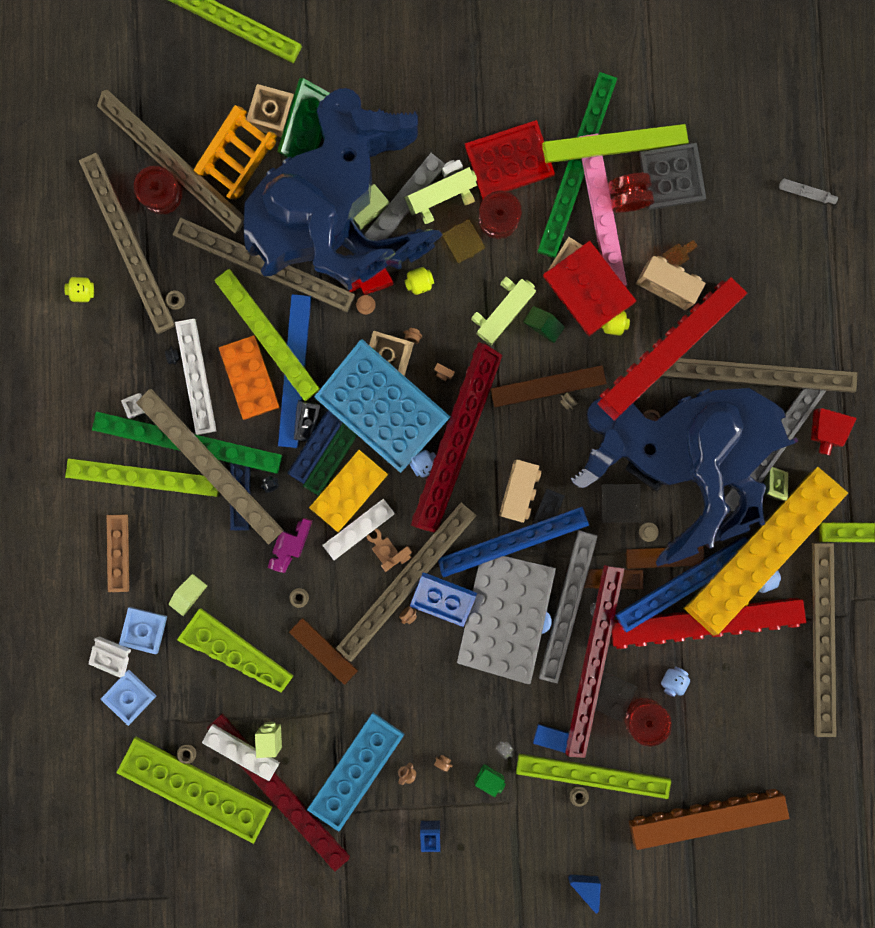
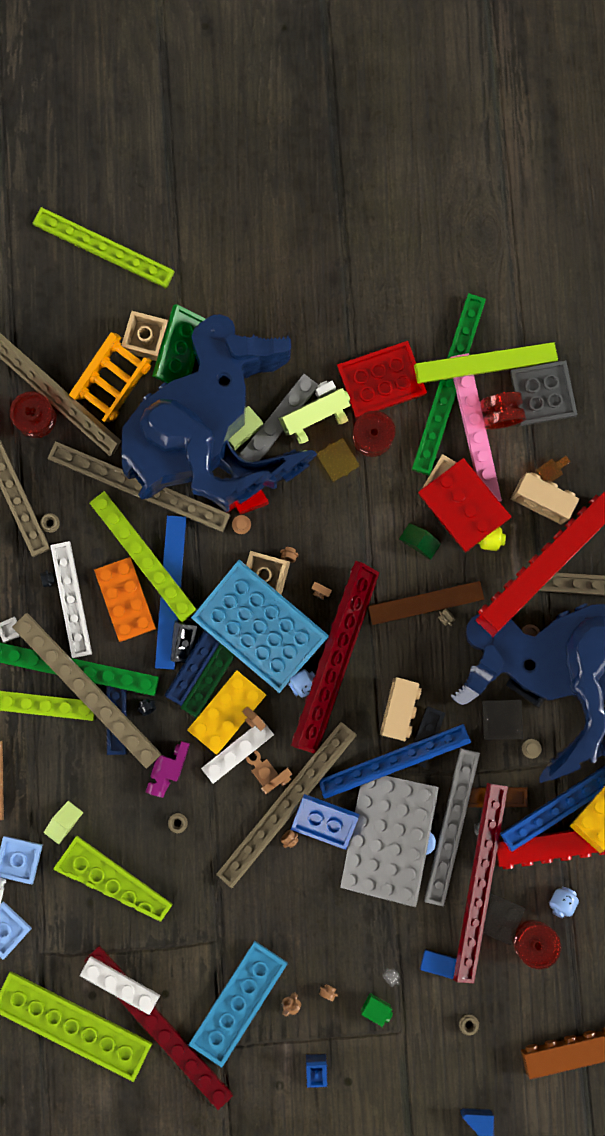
camera: 10 degrees left, 5 degrees down
dark tan plate [177,744,197,764] -> none
yellowish green brick [255,722,282,758] -> none
reddish brown tile [289,618,358,685] -> none
neon yellow head [404,267,434,295] -> none
yellowish green brick [471,277,536,346] -> none
lime tile [516,753,671,799] -> none
reddish brown tile [626,546,704,569] -> none
none -> medium nougat plate [242,706,266,731]

